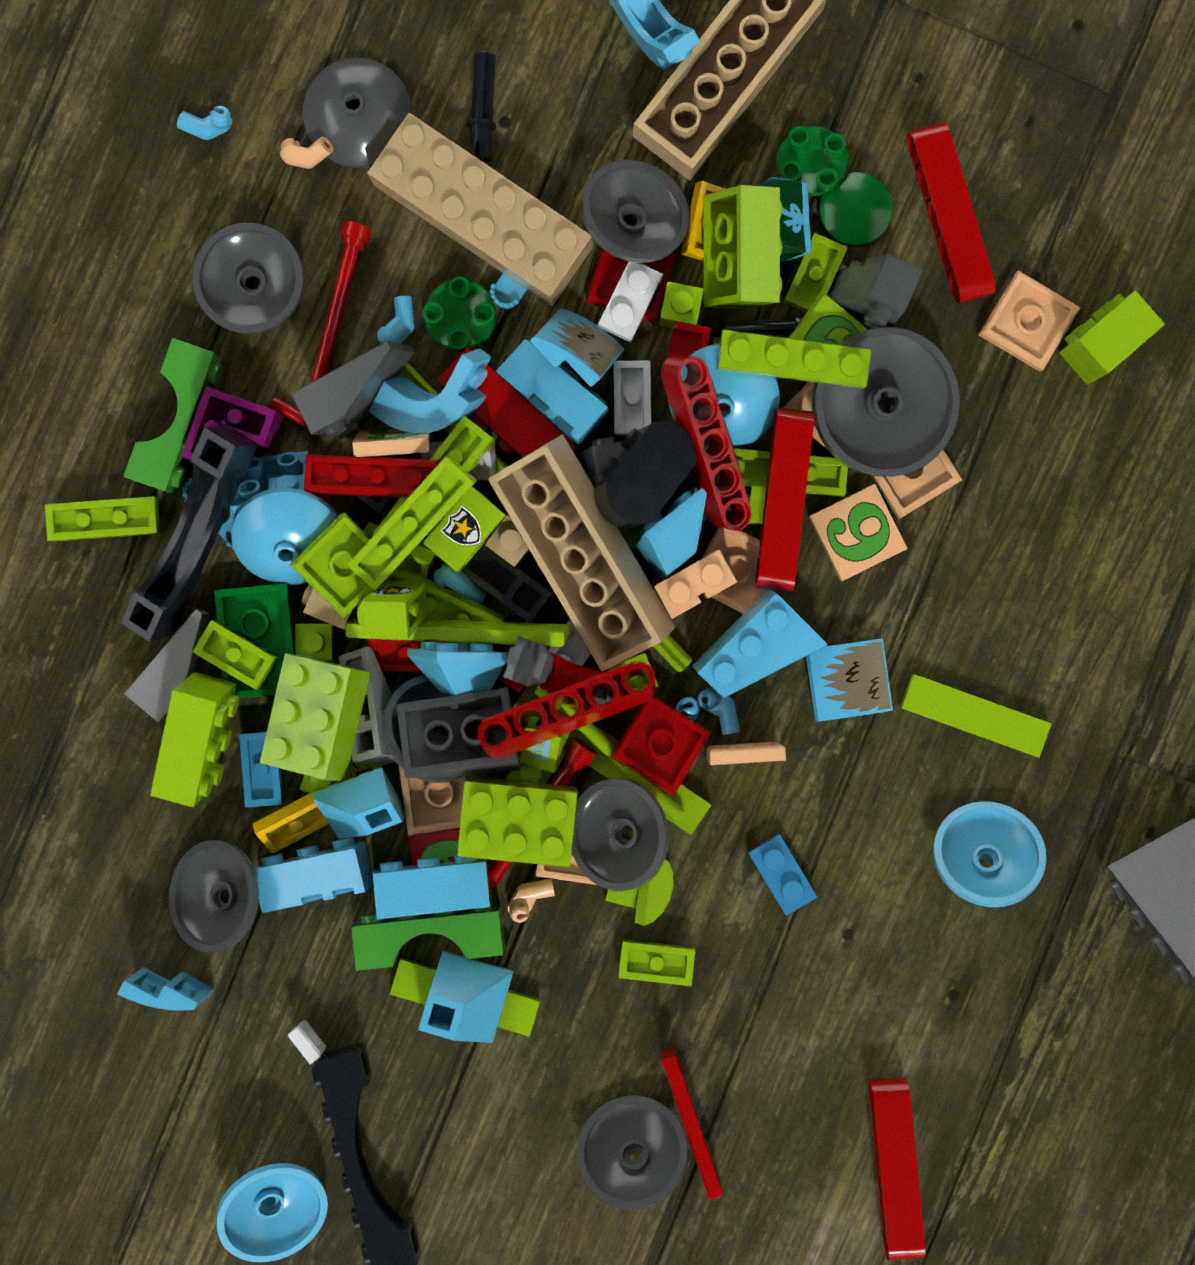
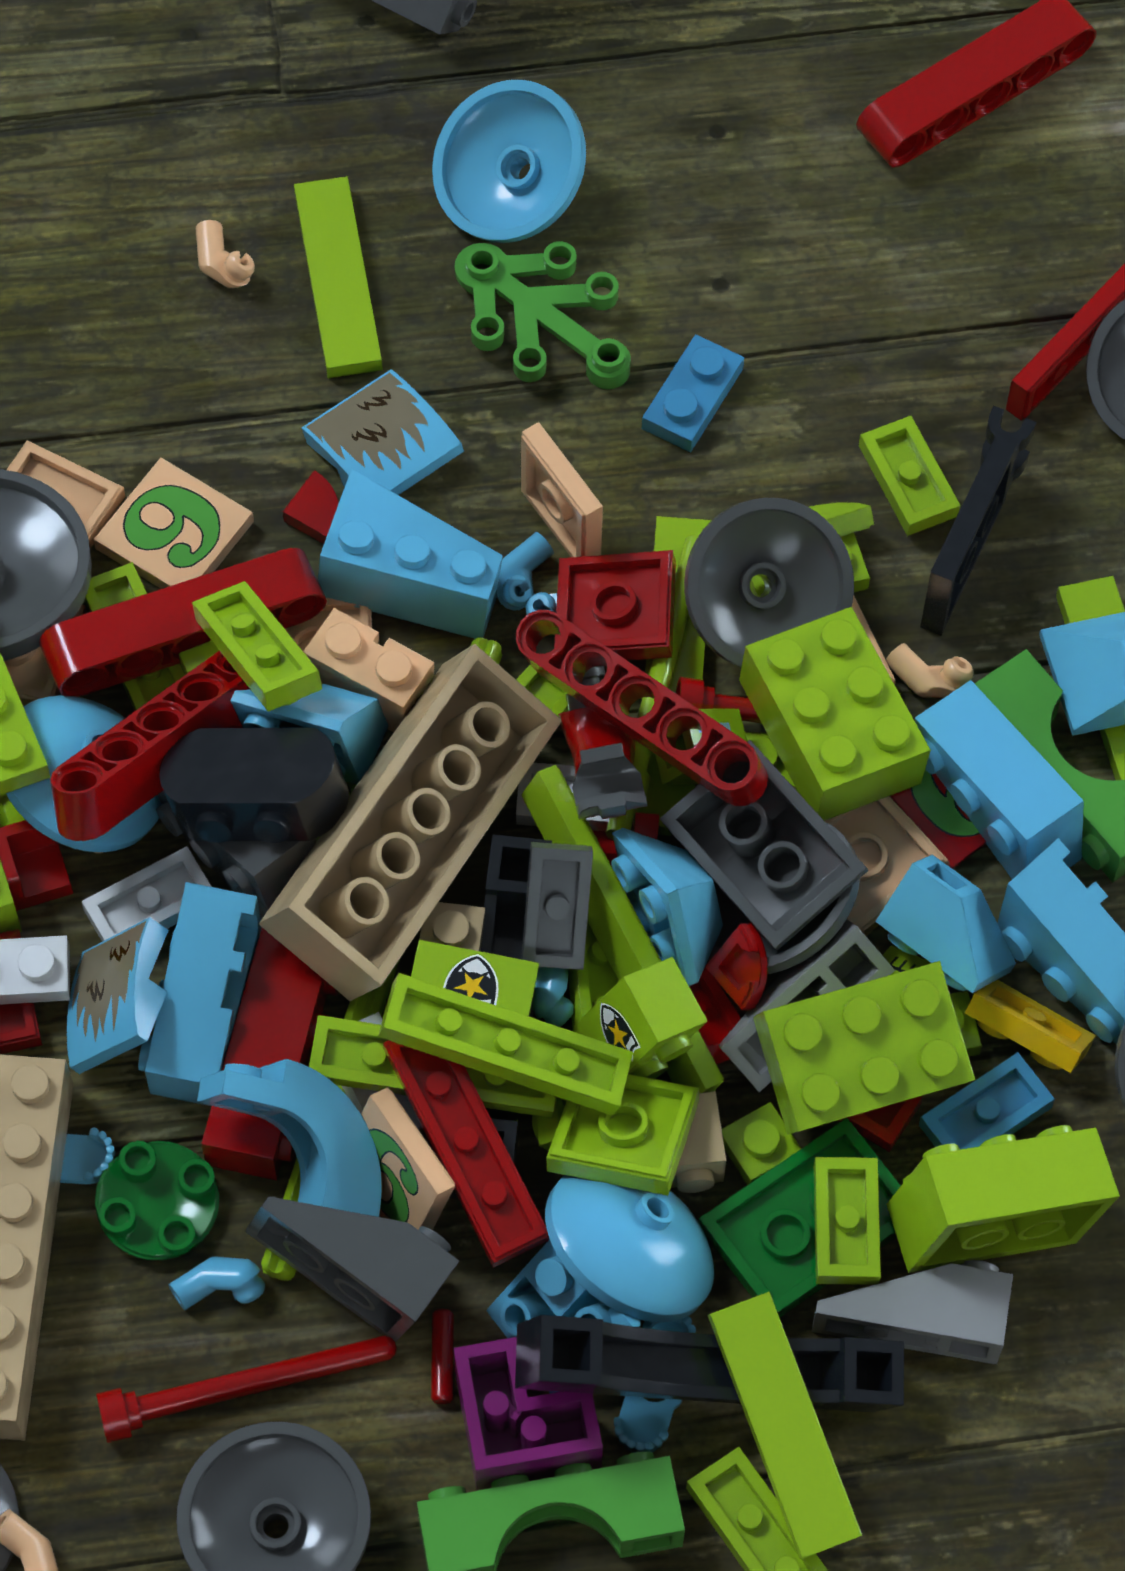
camera: 125 degrees left, 25 degrees down
none -> lime plate [192,581,322,712]
none -> light nougat arm [195,220,255,288]
none -> red tile [283,470,339,544]
none -> bright green plant [455,241,631,389]
none -> dark grey plate [521,842,593,970]
none -> red tile [705,923,768,1010]
none -> lime tile [707,1292,862,1559]
none -> black tile [920,406,1036,636]

